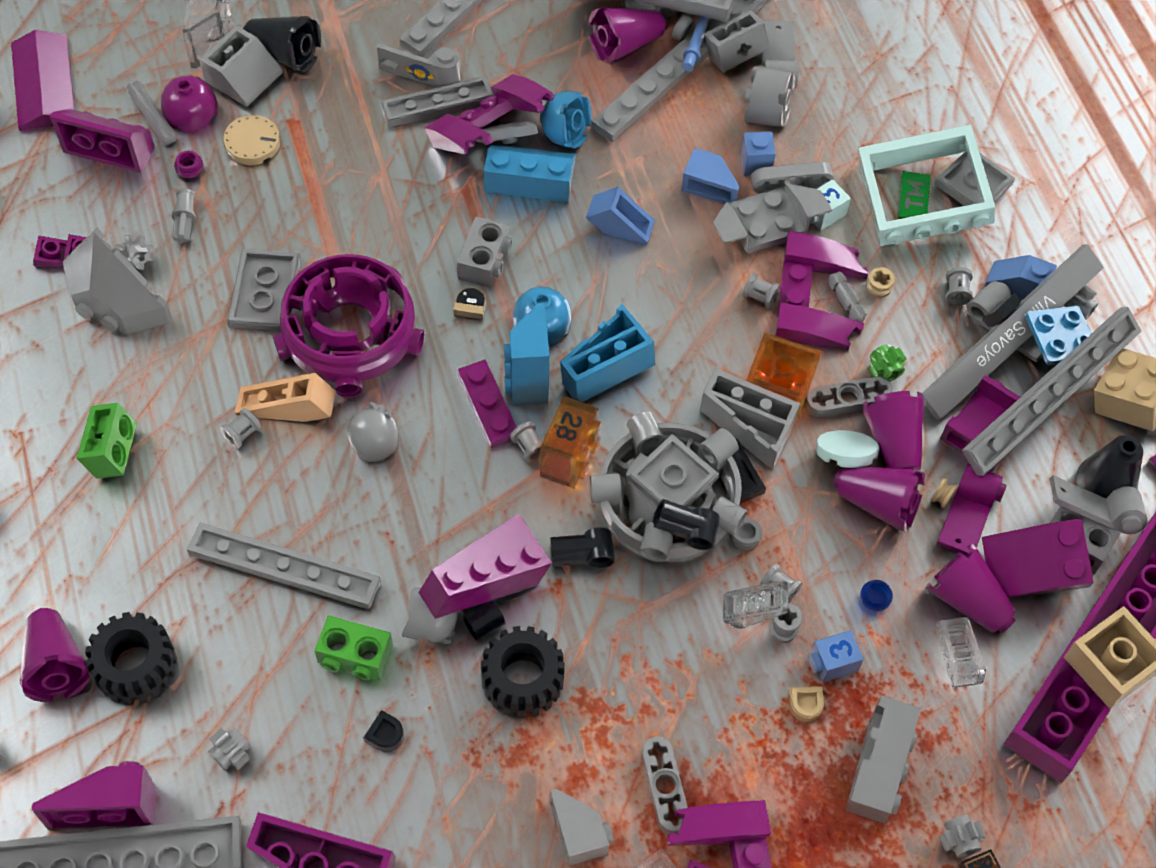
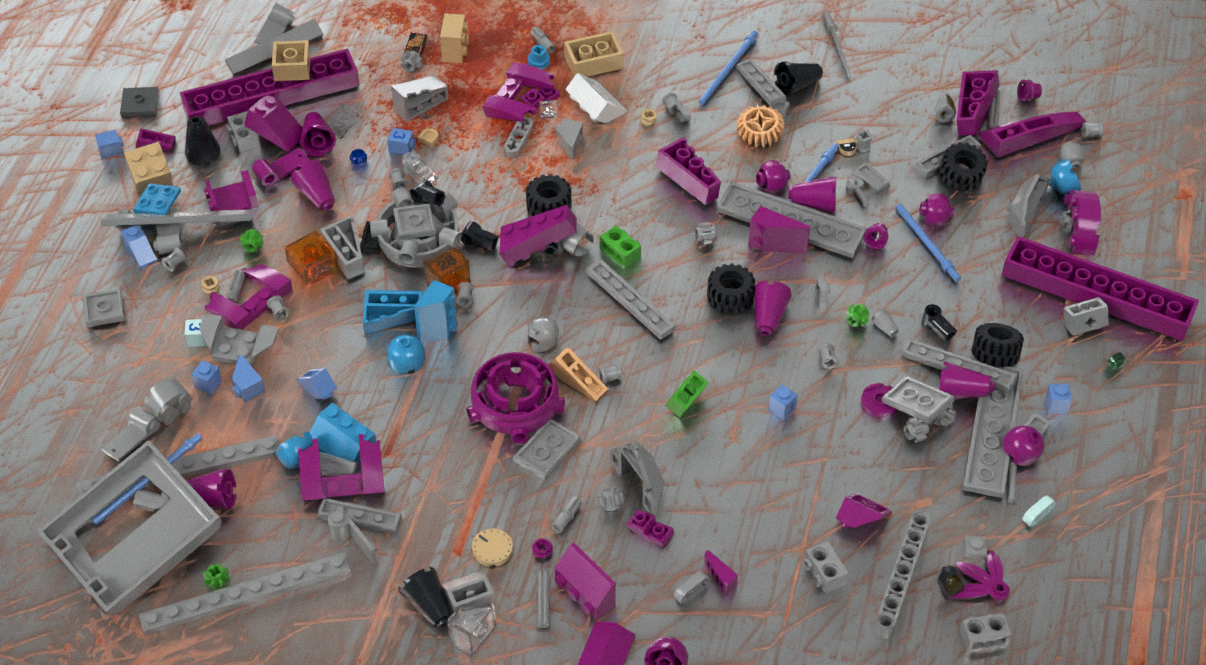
camera: 145 degrees left, 10 degrees down
magenta cylinder [161,75,218,132] -> none
black tile [363,710,404,752] -> none
tile [453,287,486,320] -> none
light grey brick [457,216,512,288] -> none
magenta plate [457,359,517,448] -> none
light grey brick [704,10,770,72] -> none
light grey beam [751,162,834,194] -> none
light grey beam [805,377,893,418] -> none
light aqua tile [816,430,879,468] -> none
light aqua window [859,125,996,246] -> none
magenta cone [862,391,924,470] -> none
green tile [897,171,931,220] -> none
tan bush [930,477,958,509] -> none
light grey tile [962,307,1142,476] -> none
black tile [982,293,1021,327] -> none
light grey door [1049,475,1148,534] -> none

